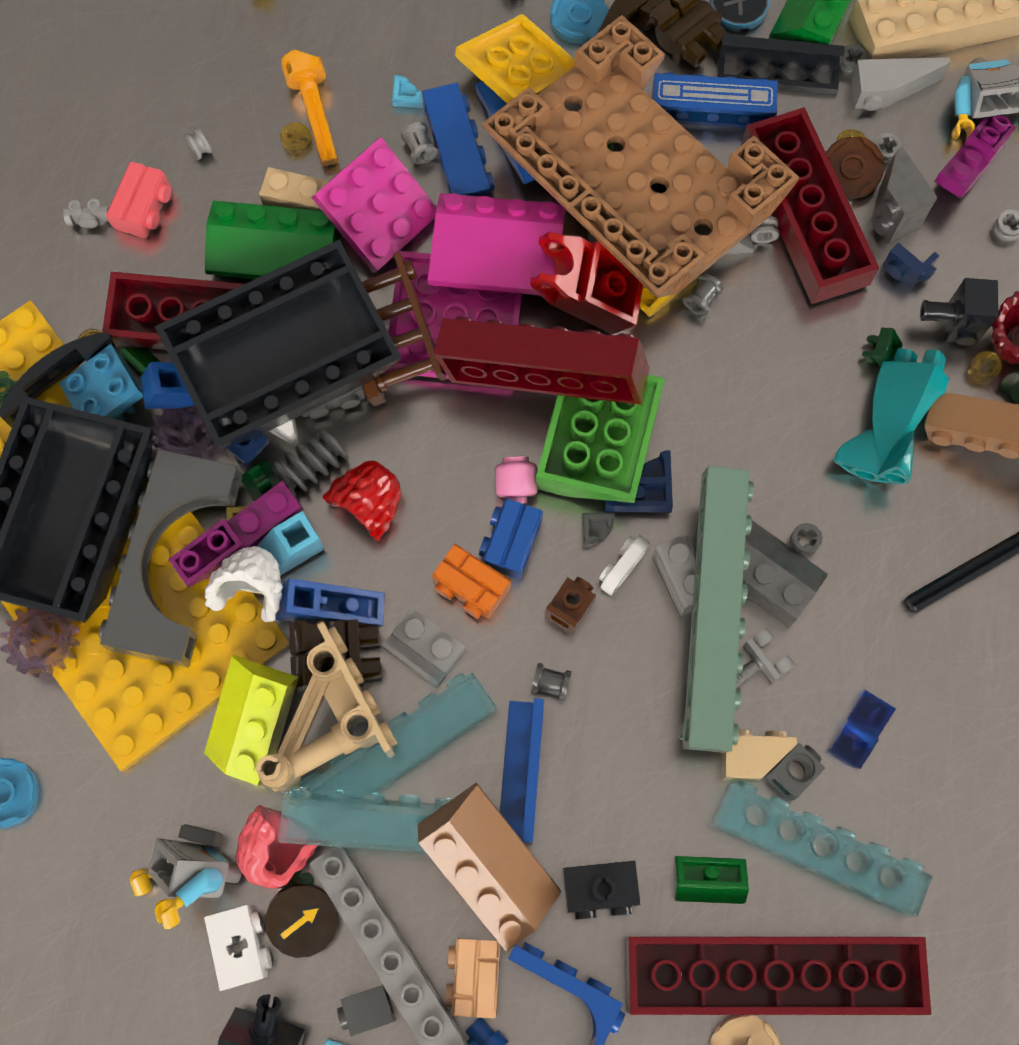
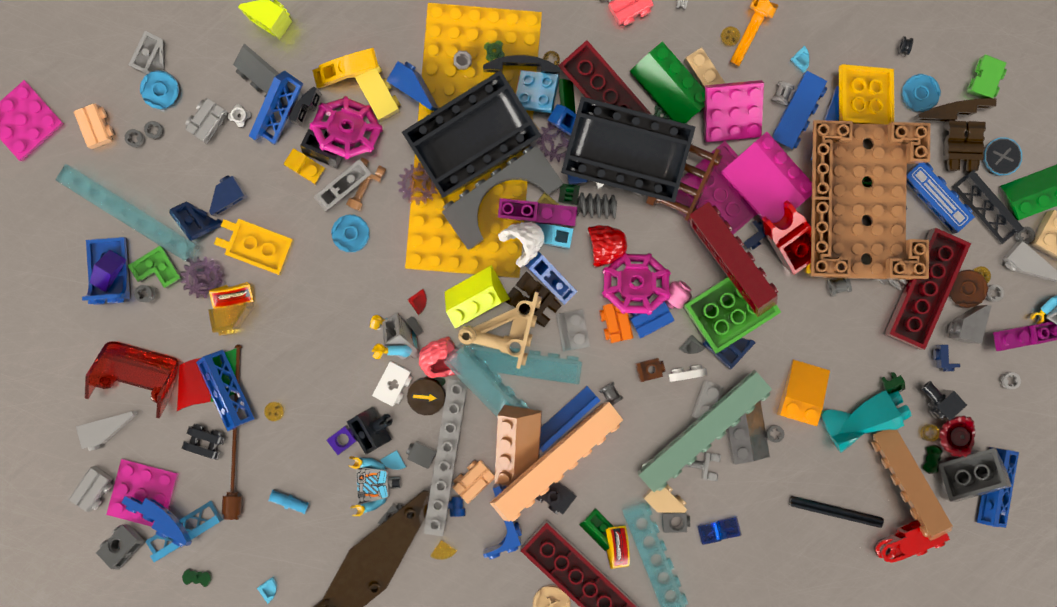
camera: 45 degrees right, 15 degrees up
none -> red tile [408,289,427,315]
none -> light nougat brick [490,402,623,521]
none -> dark pink plate [602,253,671,315]
none -> slope [606,526,630,569]
none -> dark blue bracket [743,220,766,250]
none -> light orange slope [777,359,830,426]

